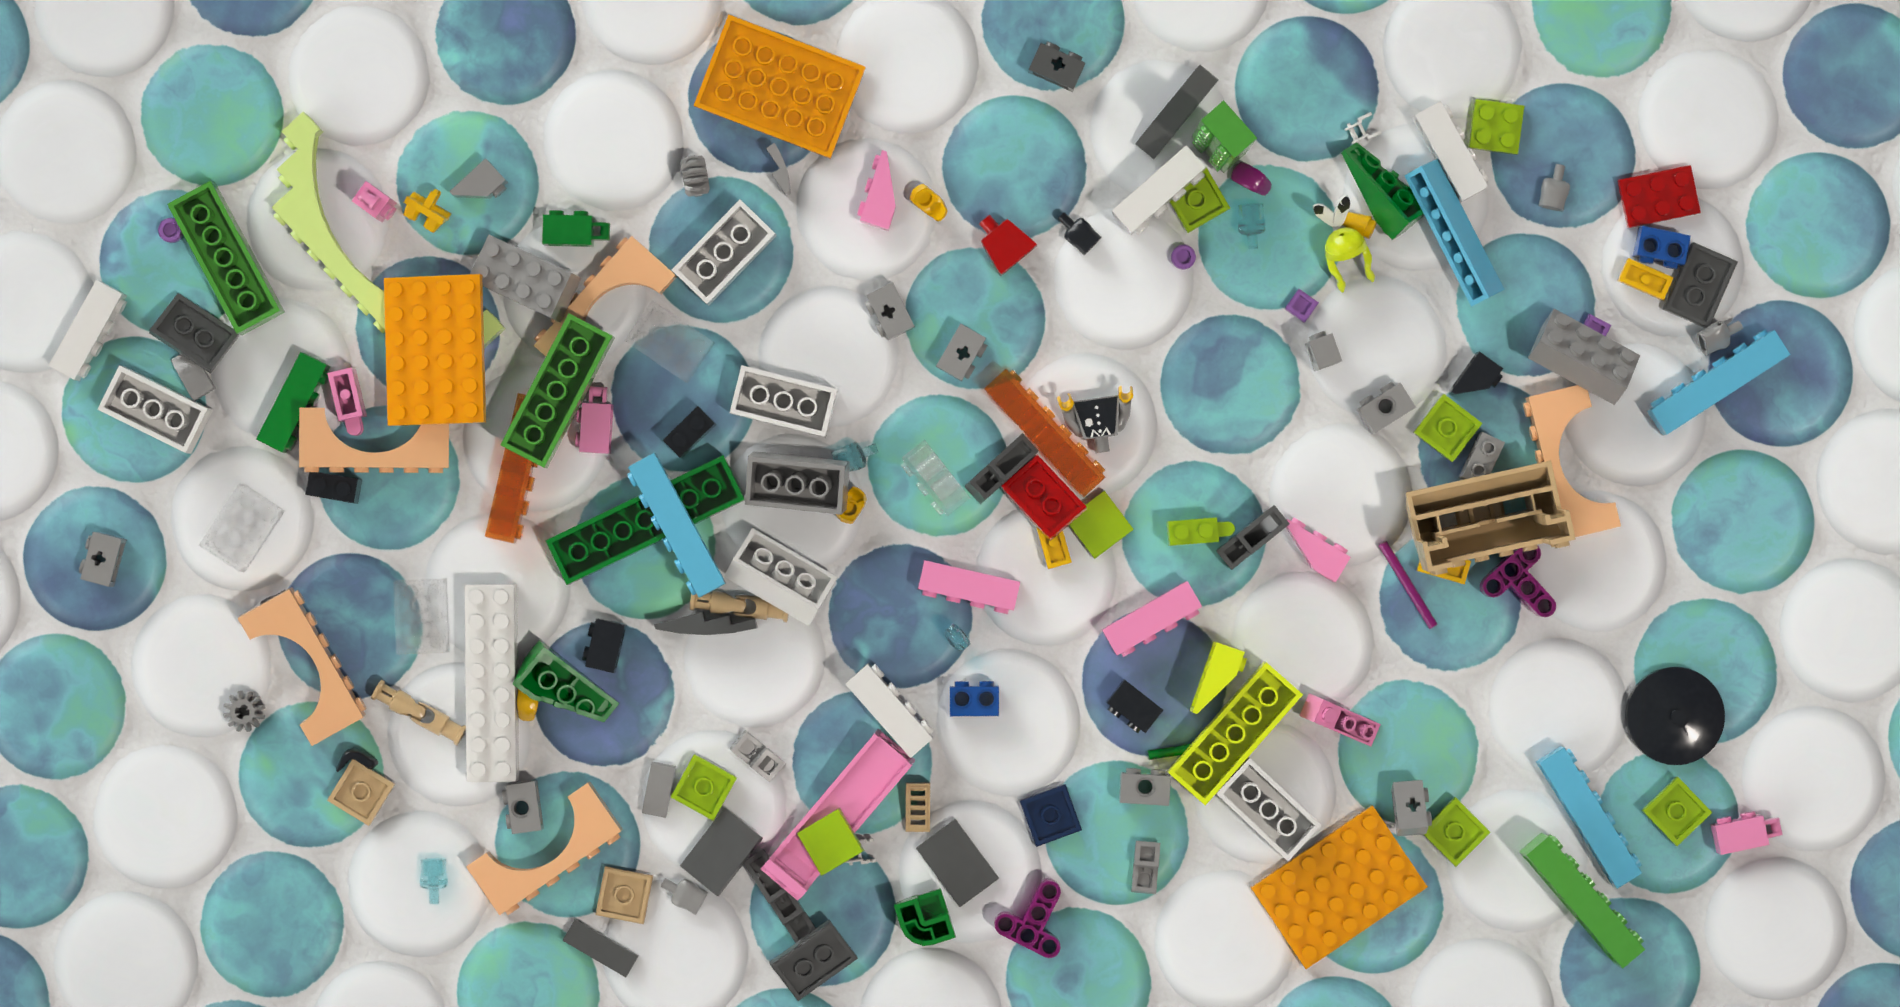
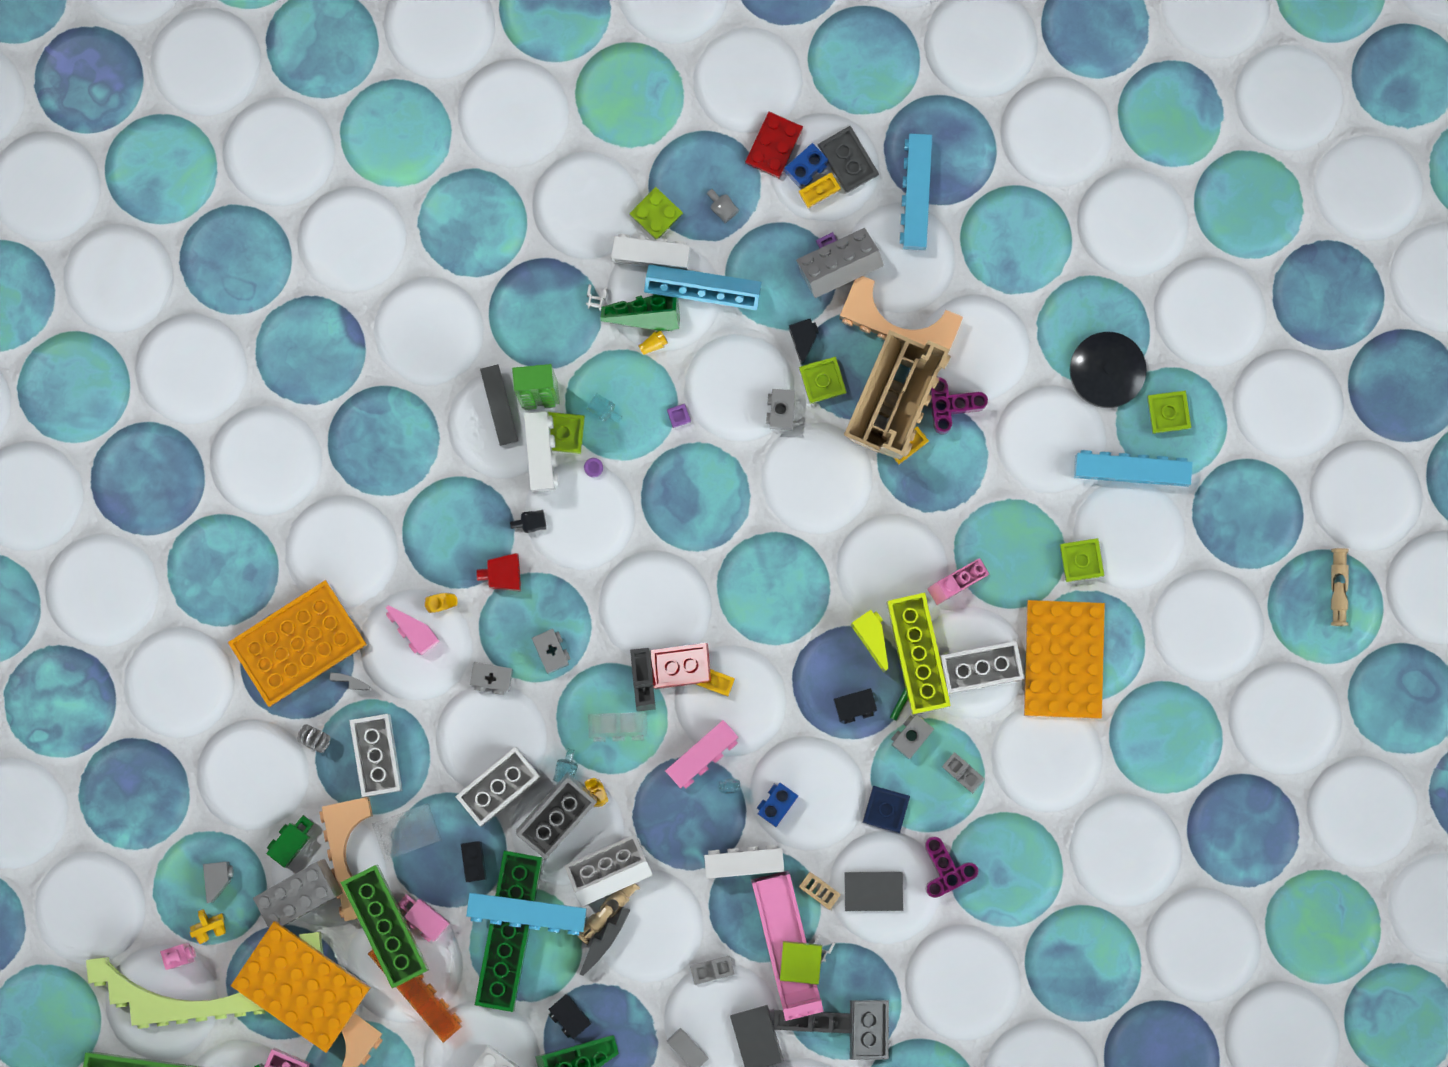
camera: 55 degrees left, 5 degrees down
lime plate [671,754,737,821] -> none
green brick [894,888,956,946] -> none
clear orange brick [984,369,1106,497] -> none
dark grey brick [1028,42,1085,92] -> none
torso [1057,386,1133,453] -> none
lime tile [1069,490,1134,559] -> none
bright pink brick [1101,581,1202,657] -> none
lime brick [1166,517,1235,546] -> none
dark grey slope [1216,505,1290,570] -> none
magenta hair [1231,162,1272,196] -> none
bright pink slope [1286,518,1351,582] -> none
light grey brick [1305,331,1342,372] -> none
neon yellow hair [1313,195,1375,293] -> none
magenta bar [1378,541,1438,629] -> none
light grey brick [1391,780,1432,836] -> none
light grey brick [1459,432,1505,480] -> none
bright green brick [1519,833,1645,969] -> none
light grey piece [1696,321,1743,355] -> none
bright pink brick [1710,811,1783,855] -> none

